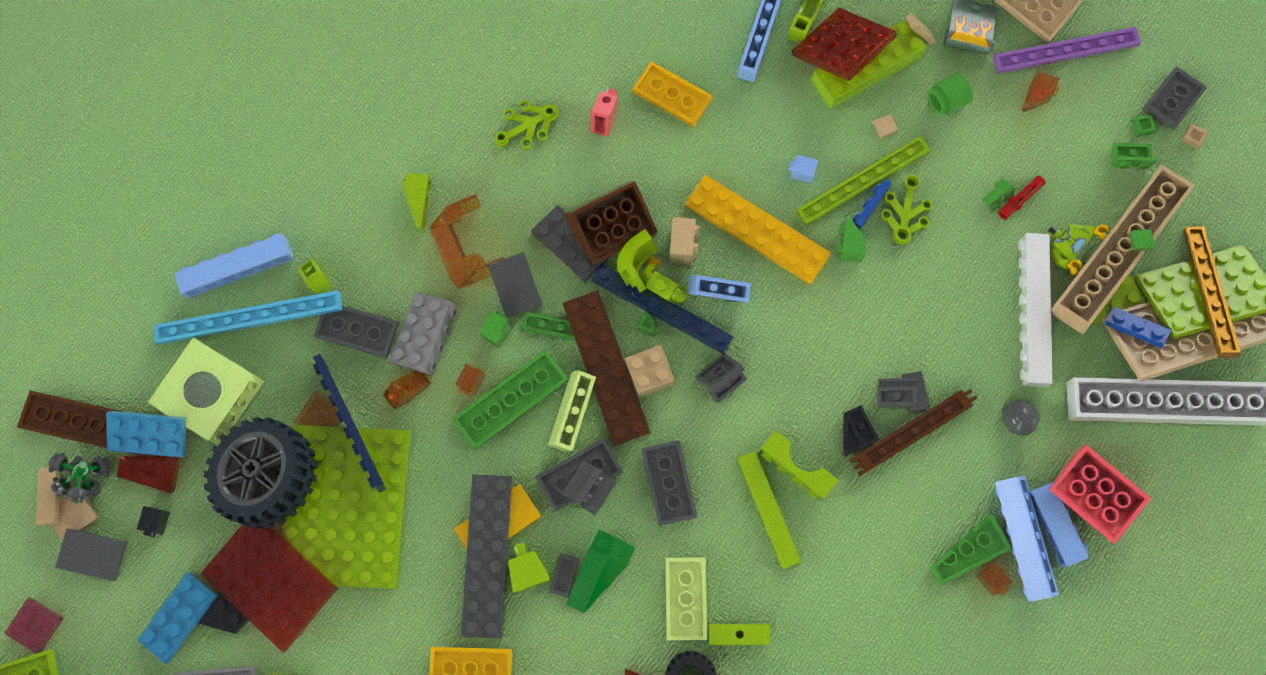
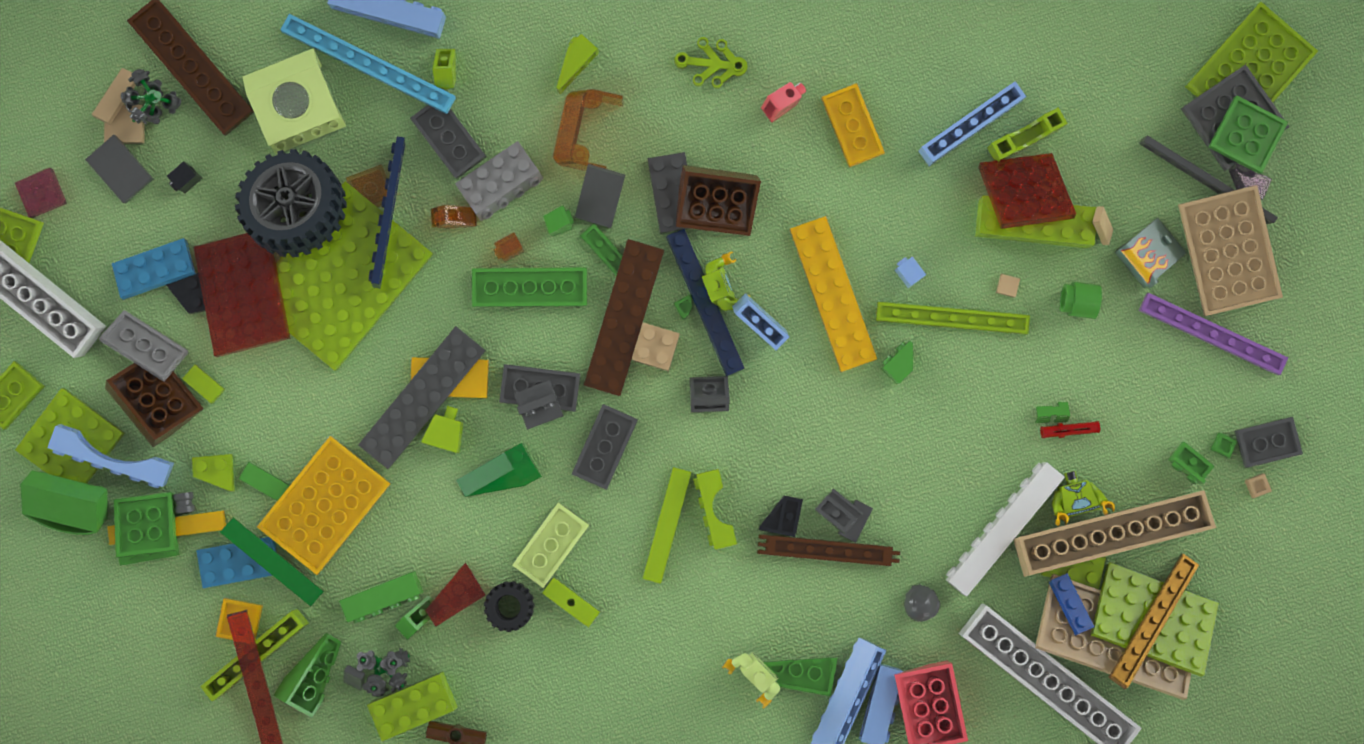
camera: 30 degrees right, 10 degrees up
dark azure plate [106,411,186,457] -> none
clear red wing [117,456,180,493] -> none
yellowish green brick [548,370,596,452] -> none
dark grey tile [549,553,580,598] -> none
lime arch [617,229,659,292] -> none
tan brick [669,217,699,266] -> none
blue plate [852,179,892,230] -> none
lime plant [880,175,933,245] -> none
clear orange brick [976,563,1012,596] -> none
clear orange slope [1022,71,1060,112] -> none
bright green tile [1129,229,1155,251] -> none
none -> yellowish green torso [722,652,780,709]

